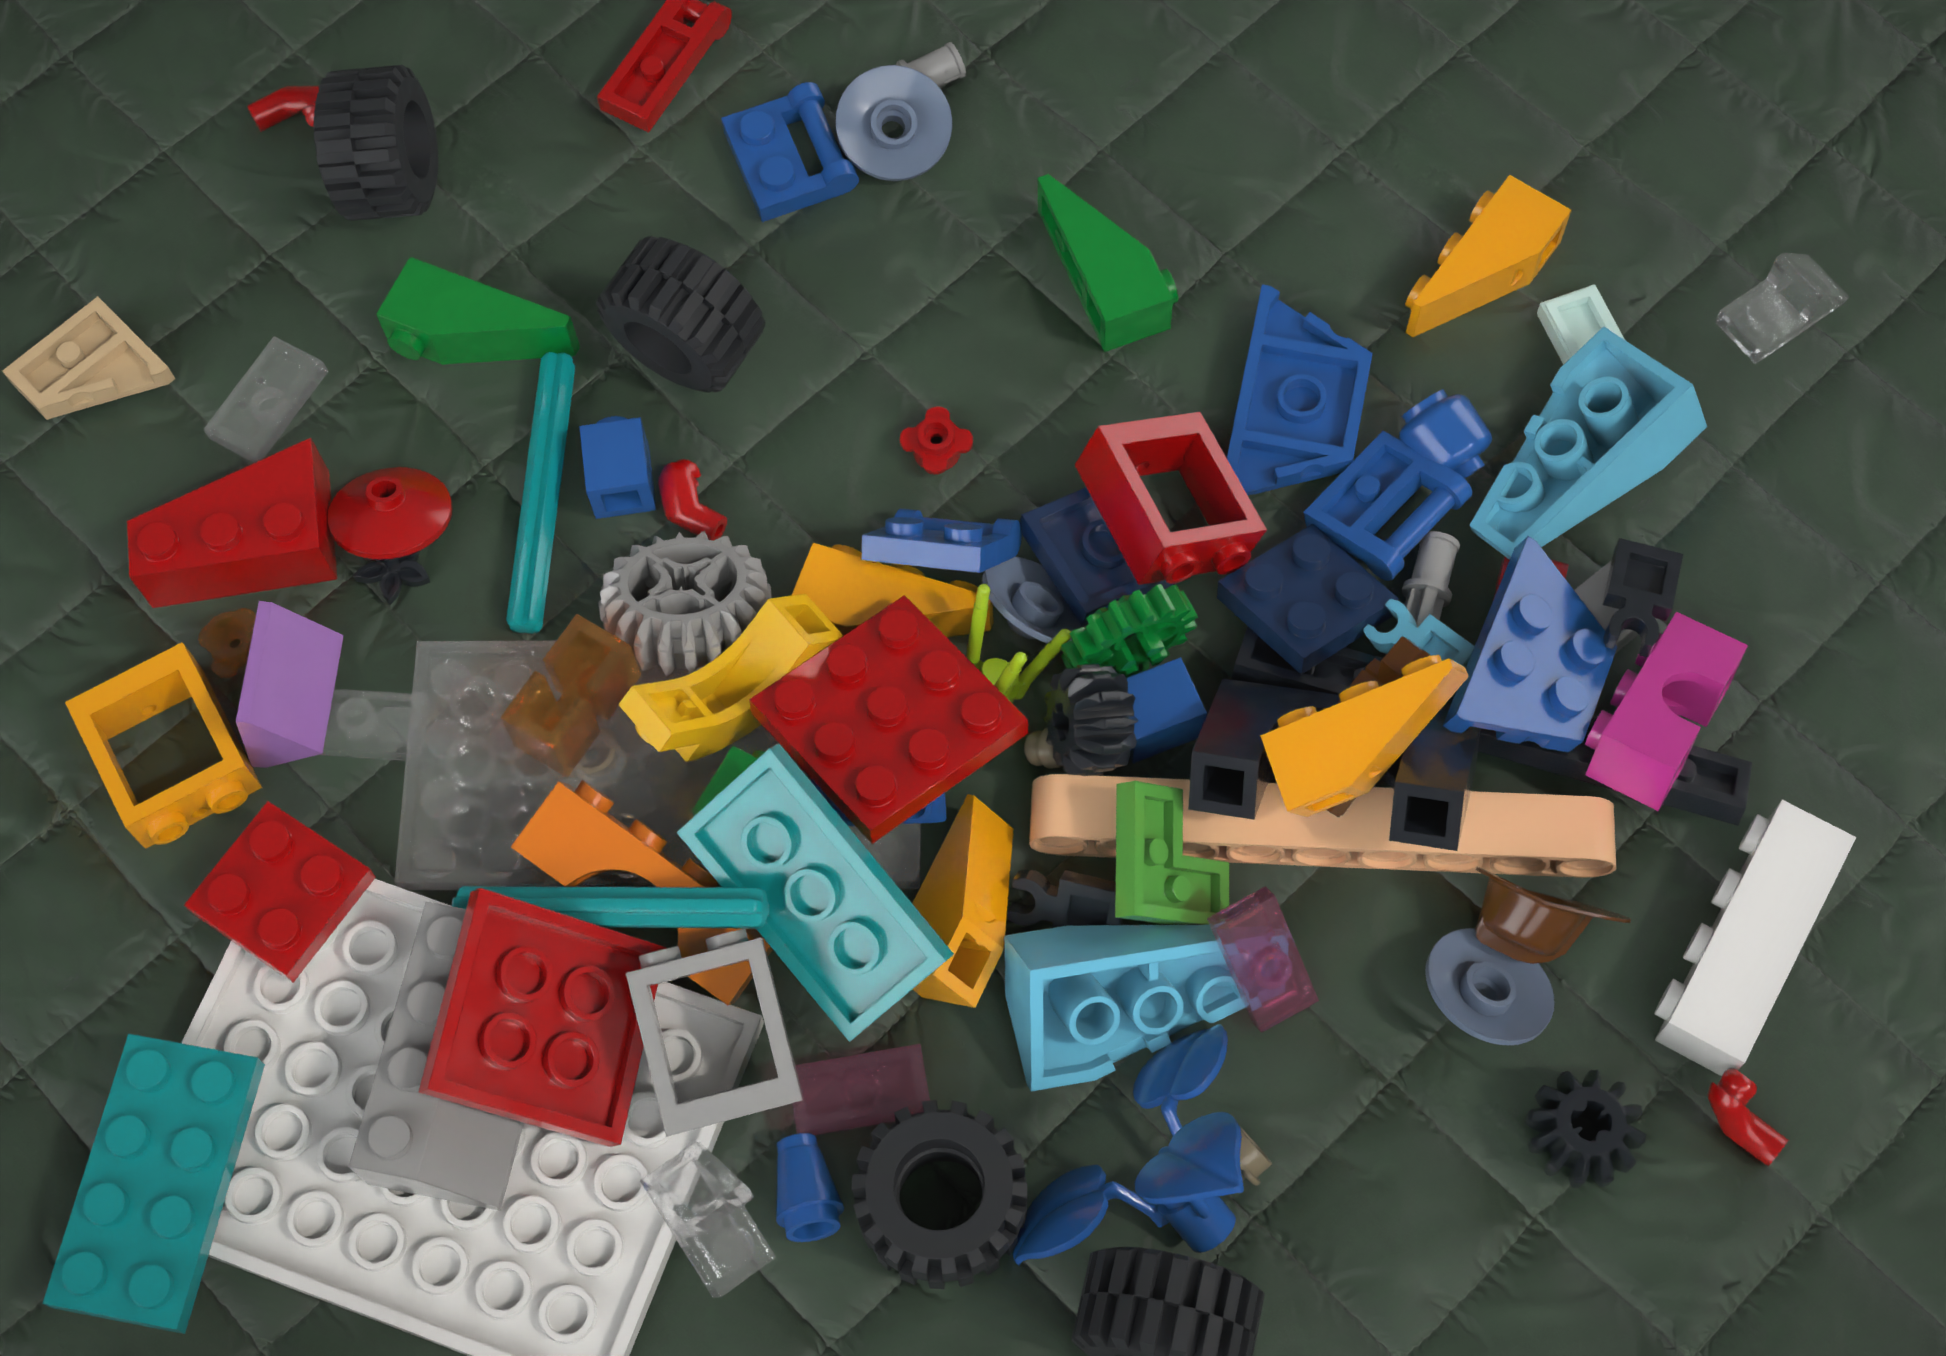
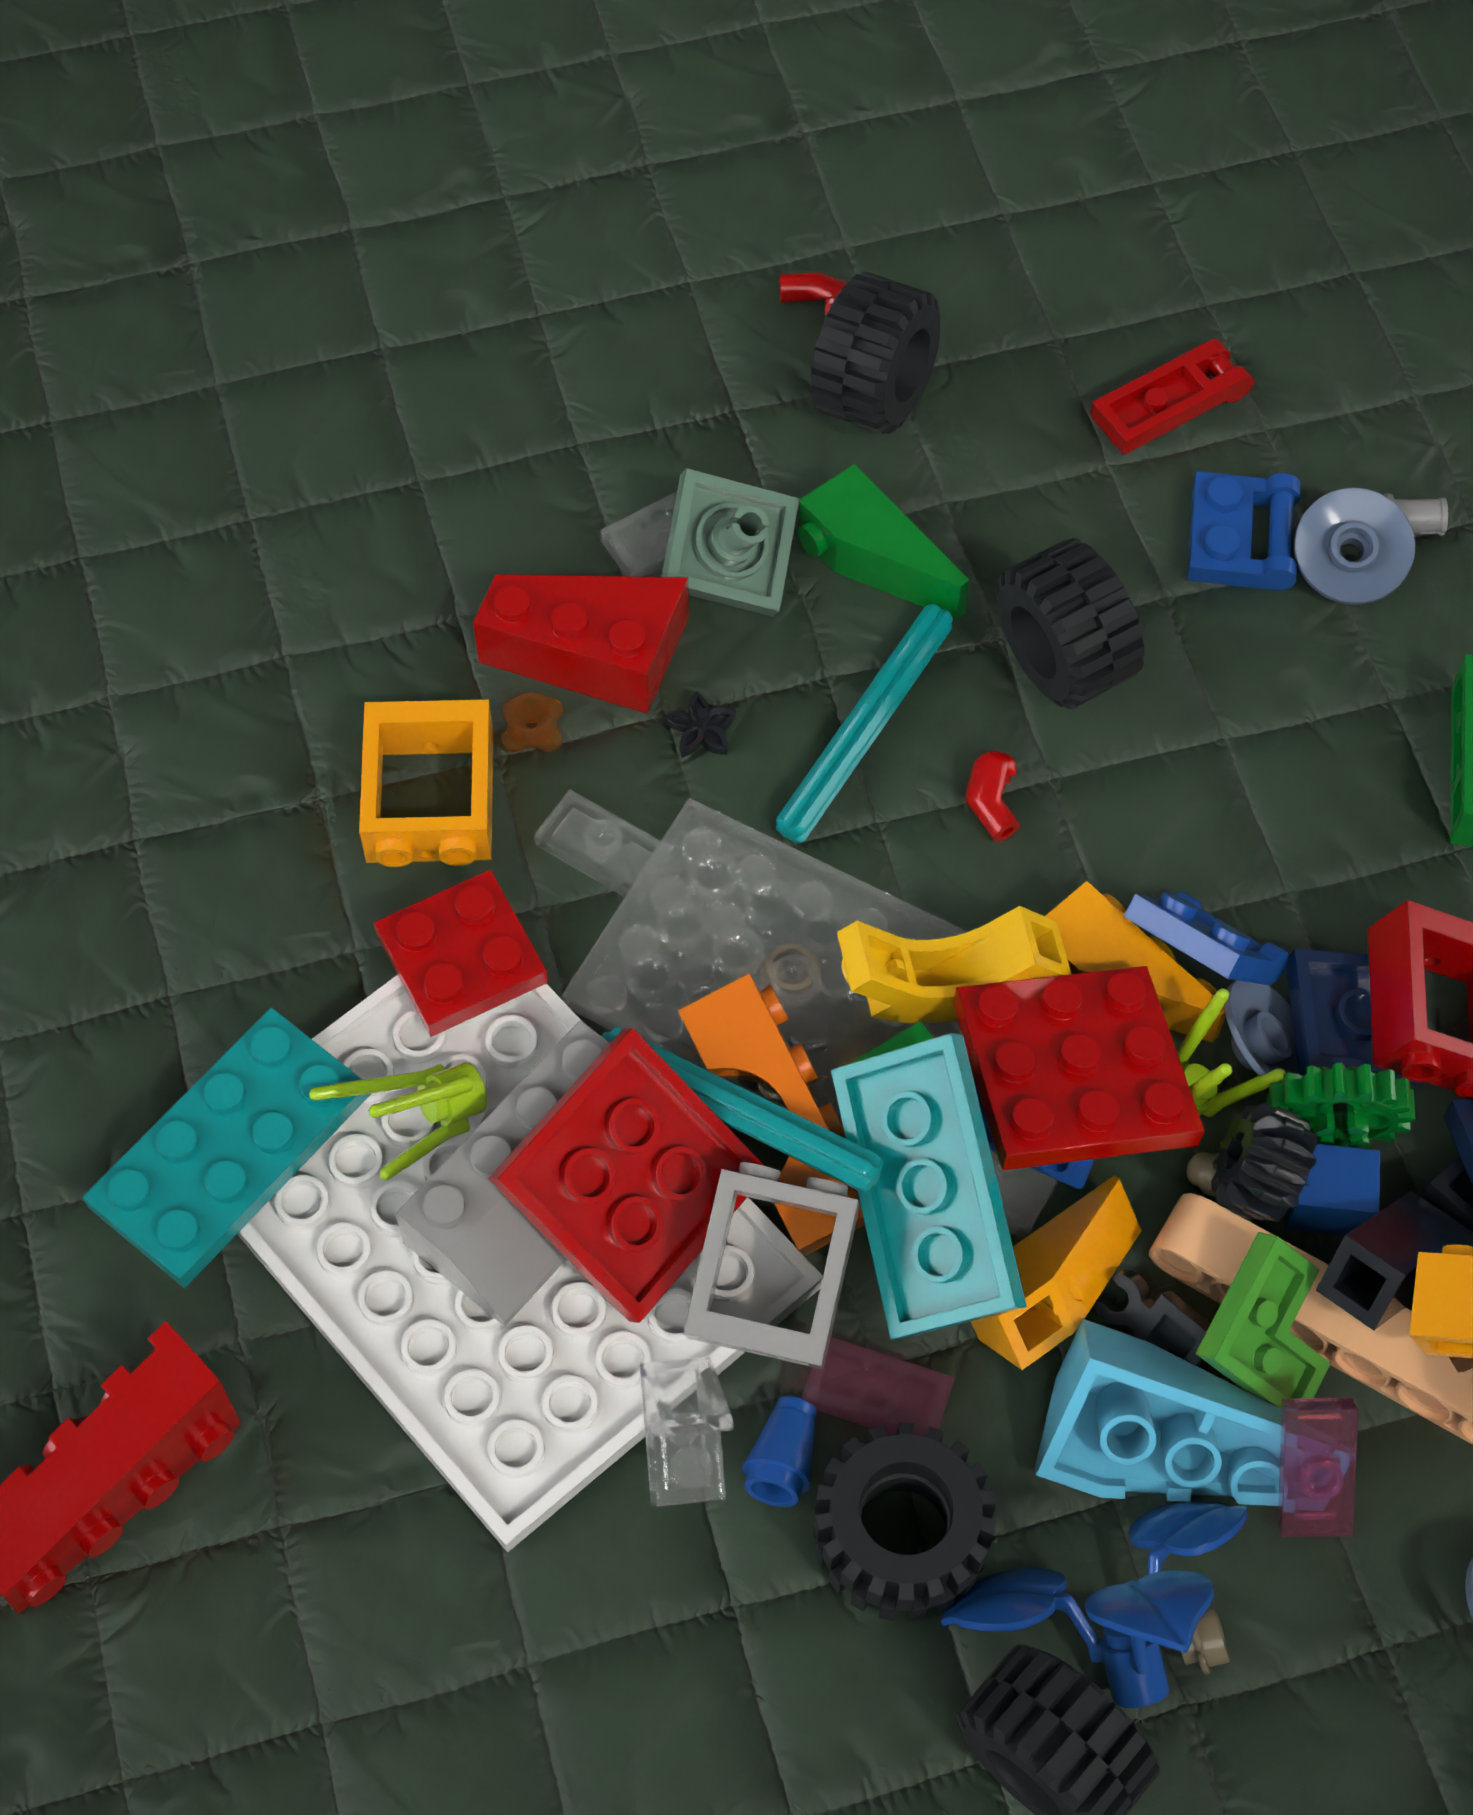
camera: 25 degrees right, 5 degrees down
tan wing [2,296,175,420] -> none
medium lavender slope [236,601,344,768] -> none
red dish [327,467,453,560] -> none
clear orange piece [500,614,641,778] -> none
blue brick [579,416,656,519] -> none
light grey gear [598,531,772,676] -> none
red plate [900,406,973,475] -> none
none -> lime plant [309,1062,487,1180]
none -> sand green plate [661,468,799,617]

